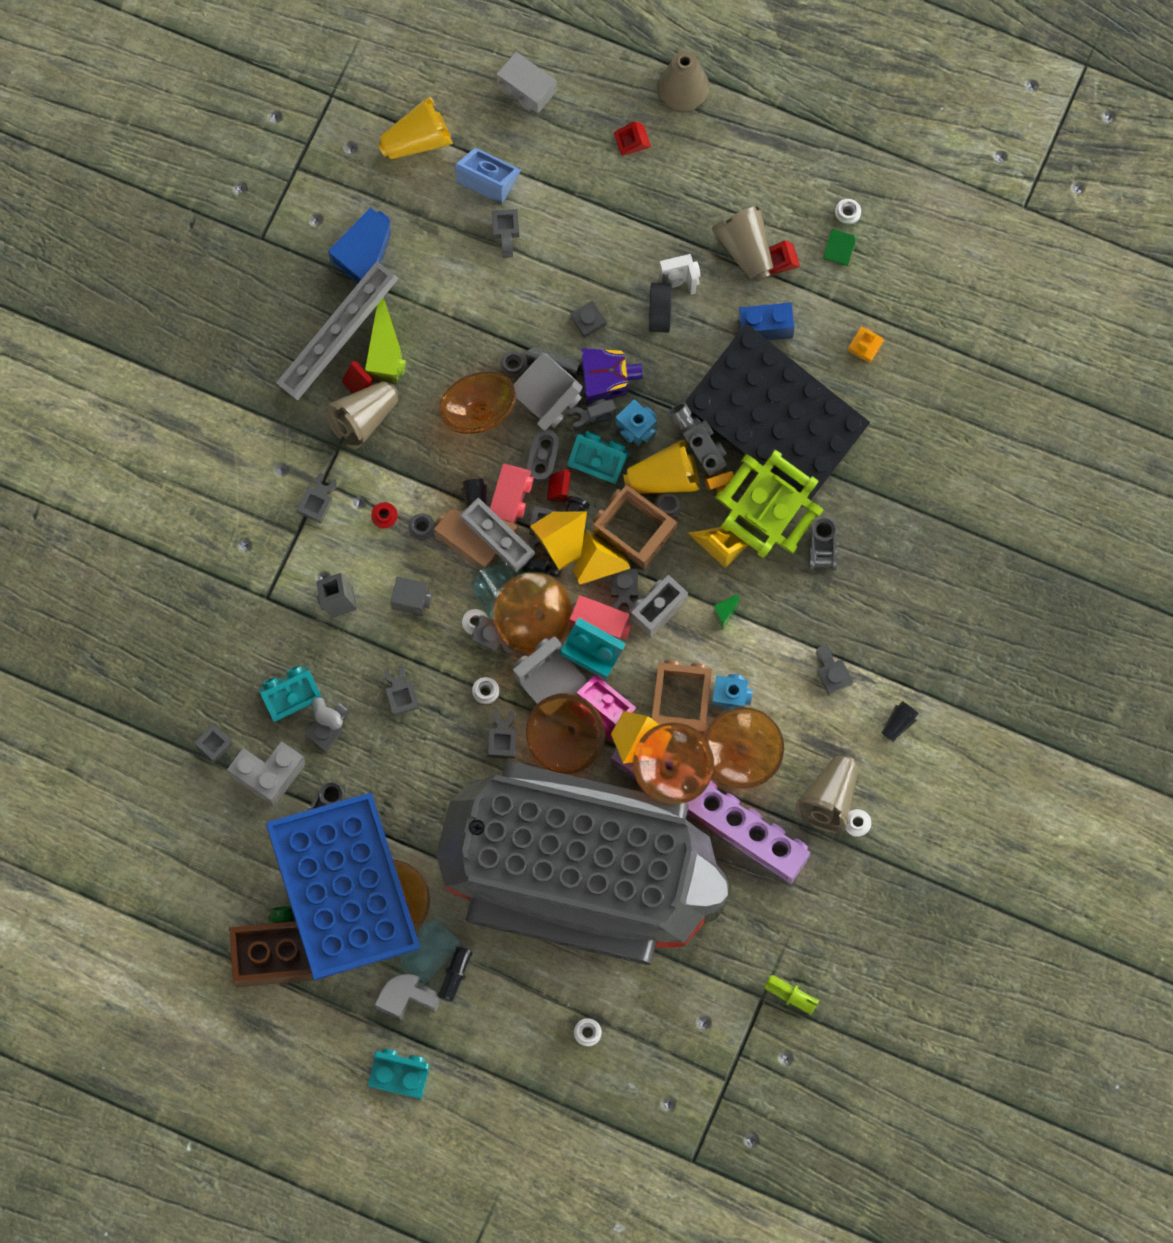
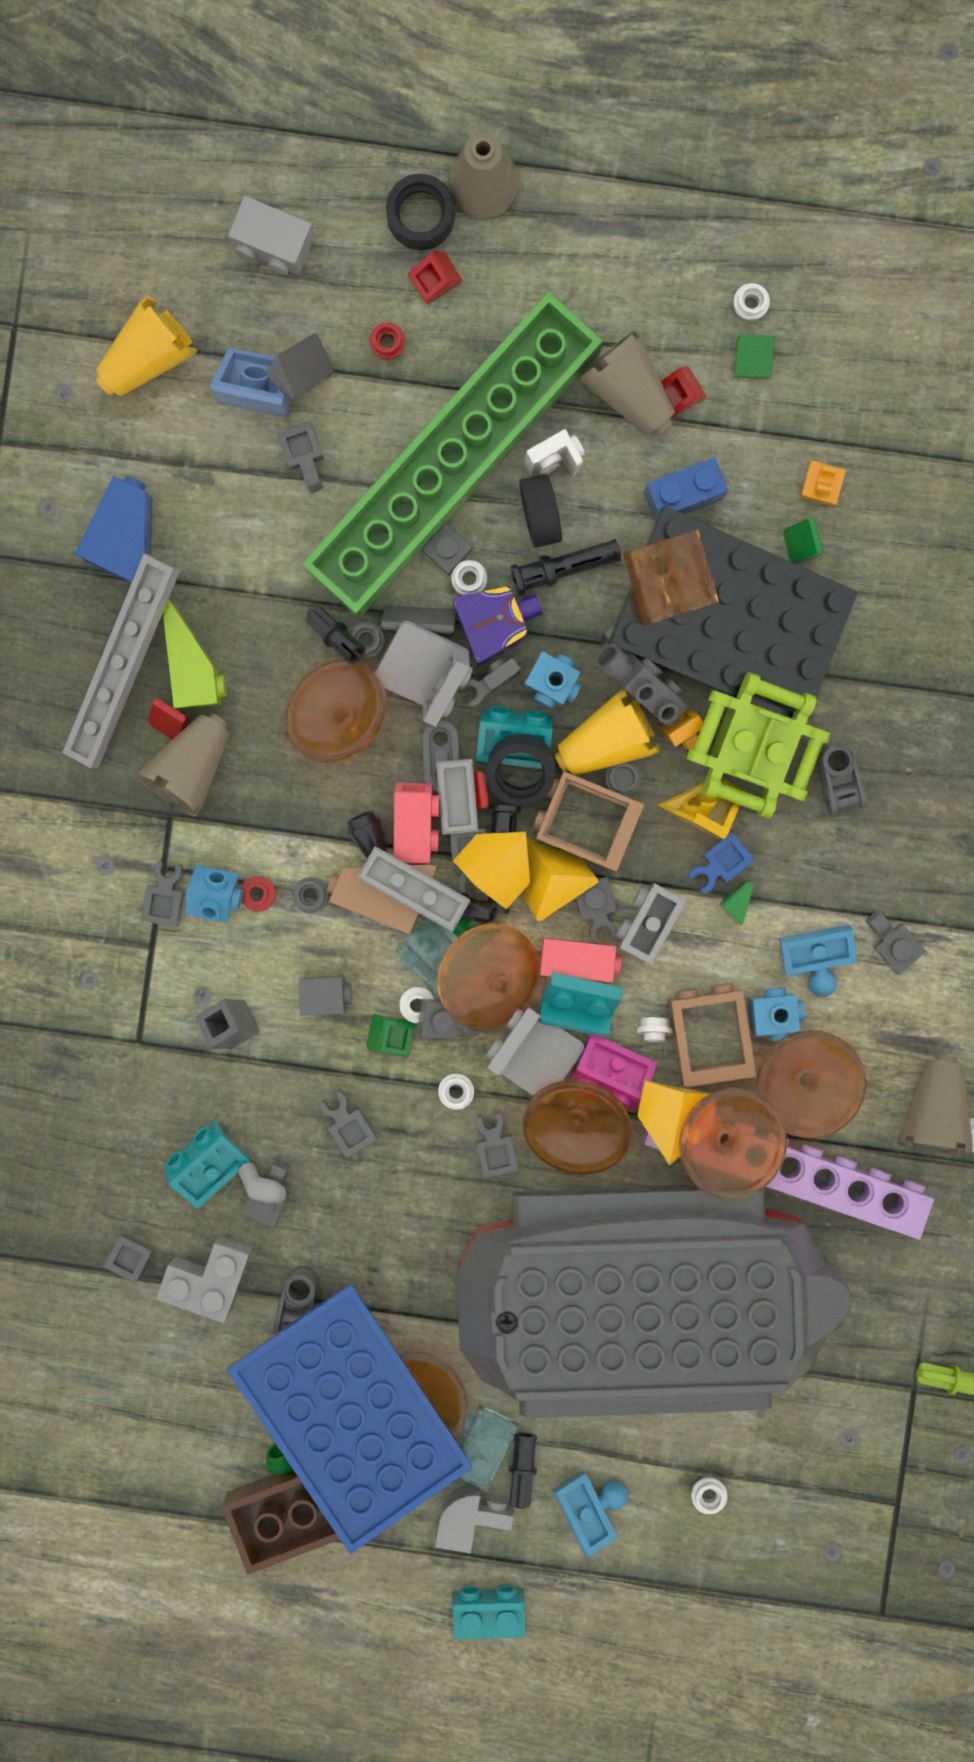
camera: 15 degrees left, 15 degrees up
none -> dark azure brick [185,865,243,924]
none -> dark grey slope [265,333,334,399]
none -> bright green brick [302,291,603,619]
none -> black axle [306,606,365,664]
none -> green slope [366,1014,416,1057]
none -> red plate [369,323,405,360]
none -> black tyre [386,173,455,251]
none -> light grey tile [436,759,479,835]
none -> white plate [451,560,487,595]
none -> black tyre [486,733,556,807]
none -> black pin [510,539,622,596]
none -> dark azure plate [551,1471,628,1557]
none -> clear orange slope [623,530,719,625]
none -> white plate [637,1017,673,1043]
none -> blue plate [687,832,755,894]
none -> dark azure plate [779,924,857,997]
none -> green slope [783,517,824,564]

